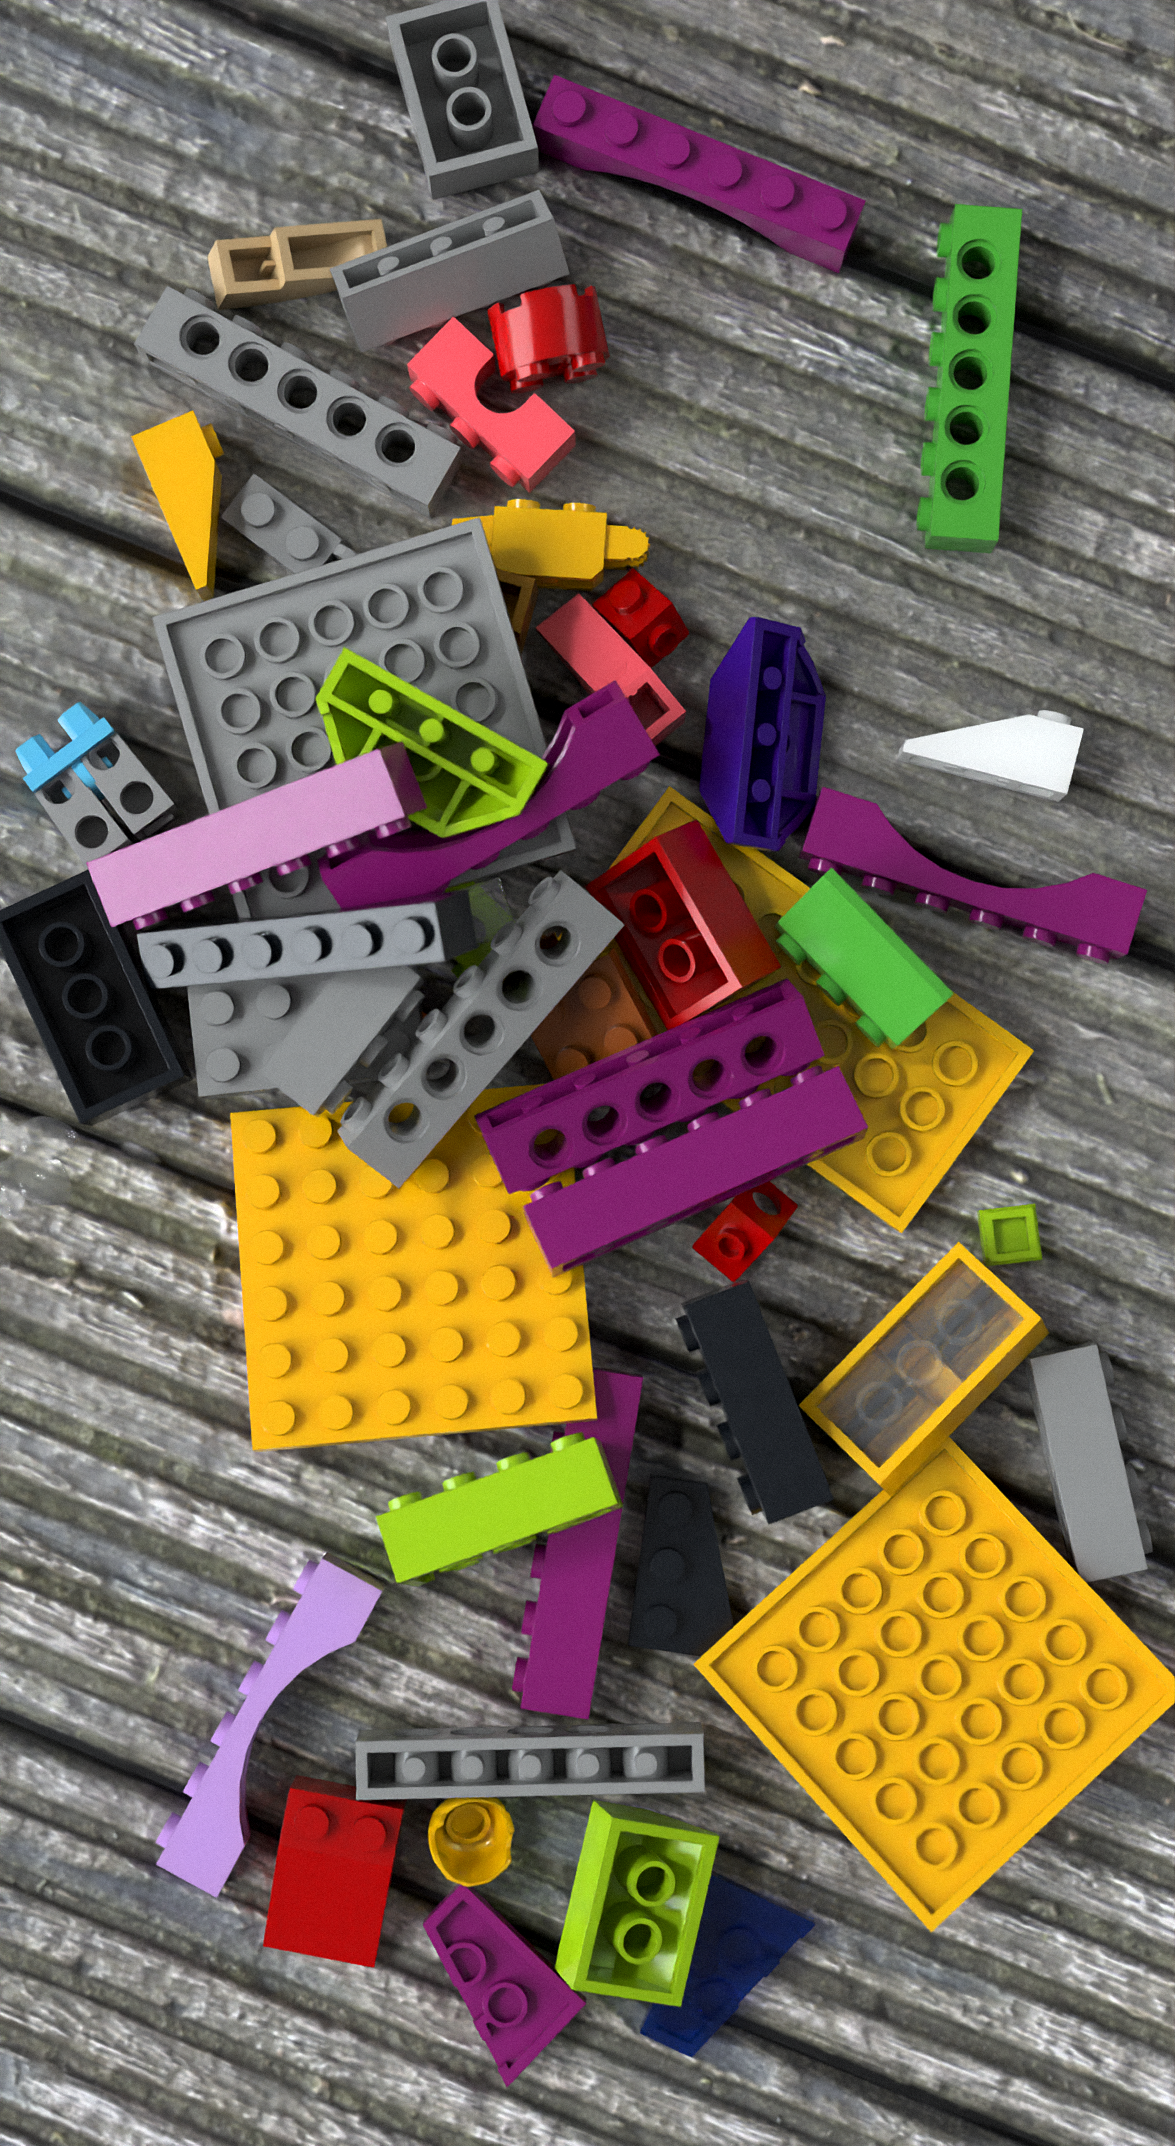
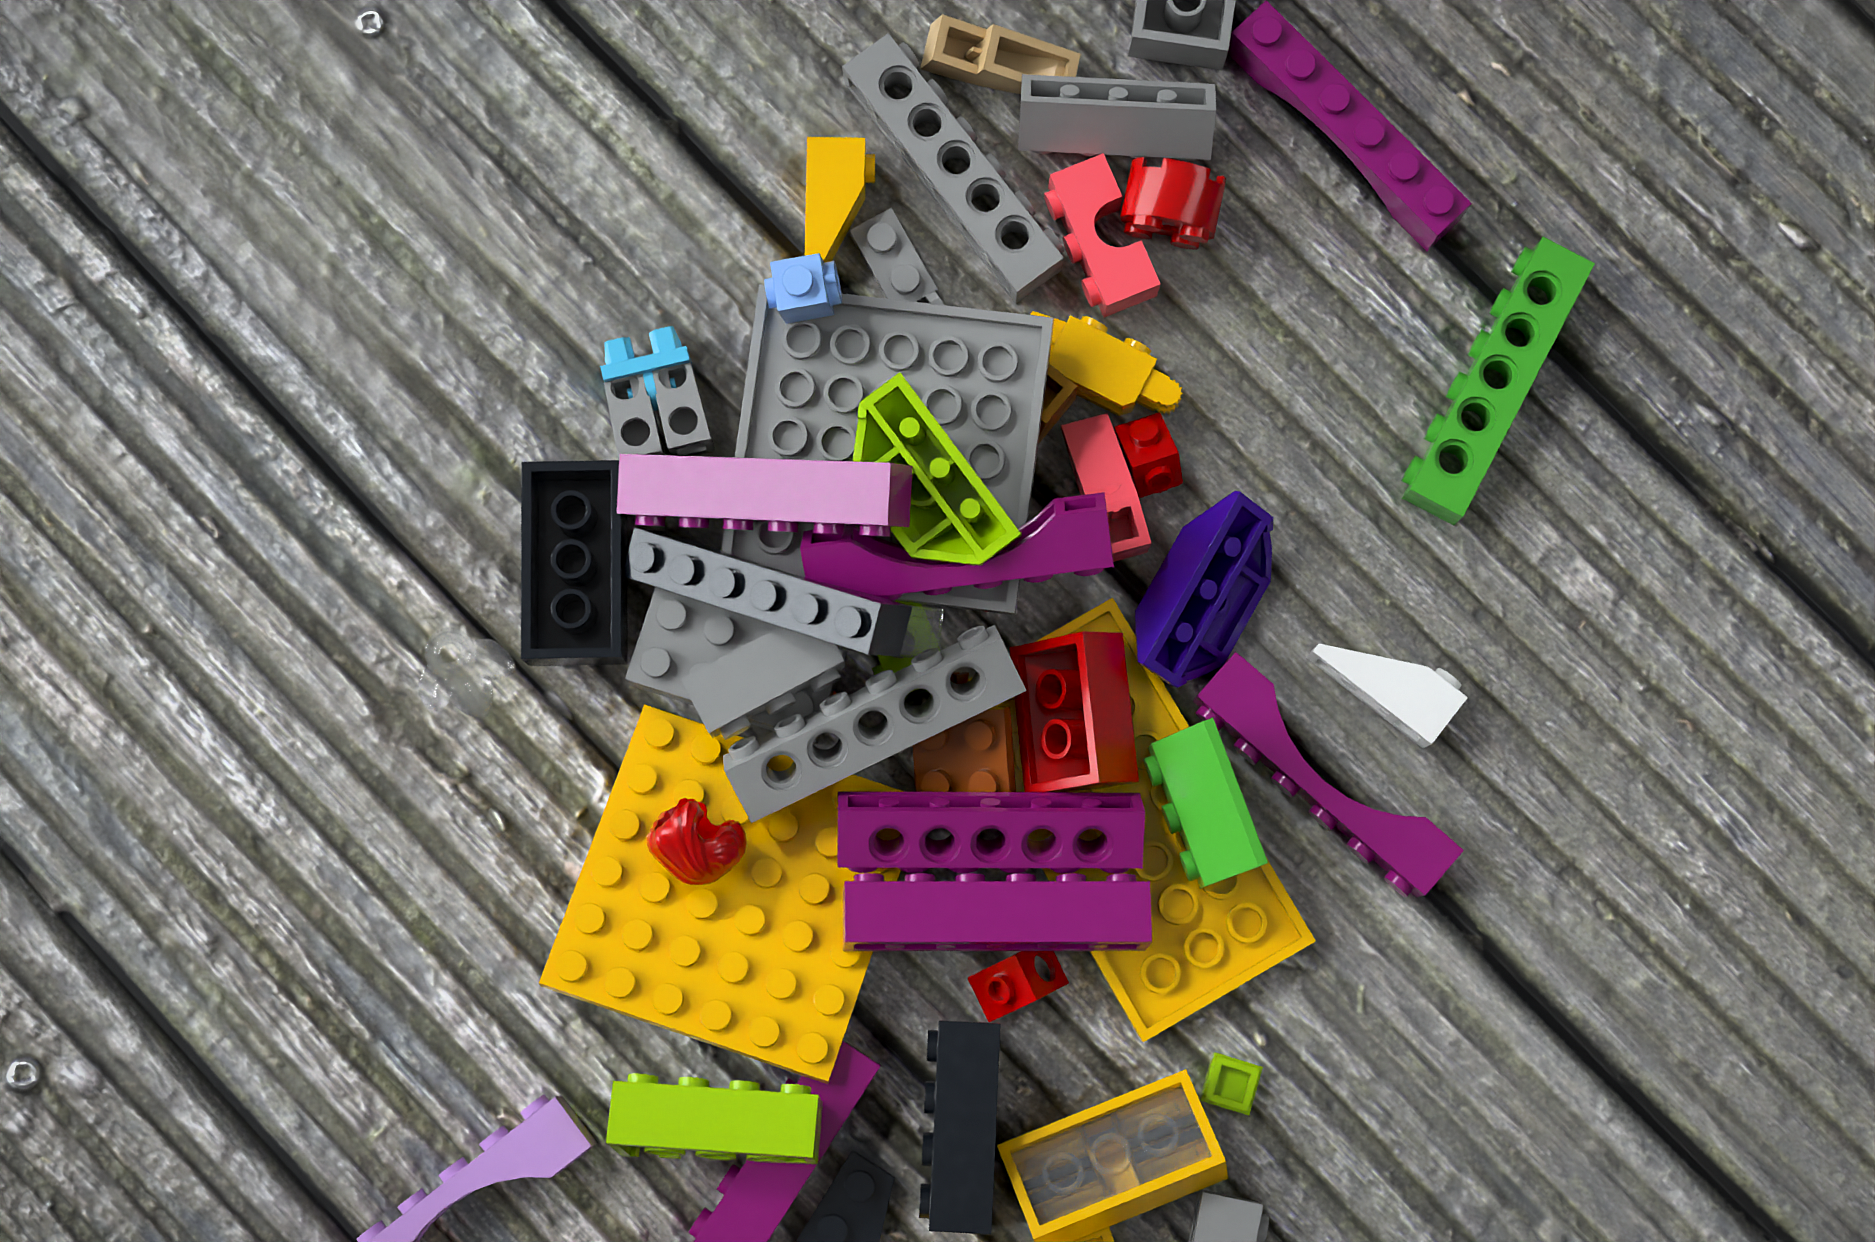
camera: 20 degrees right, 5 degrees down
none -> red hair [647,798,747,885]
none -> light blue brick [764,253,842,324]

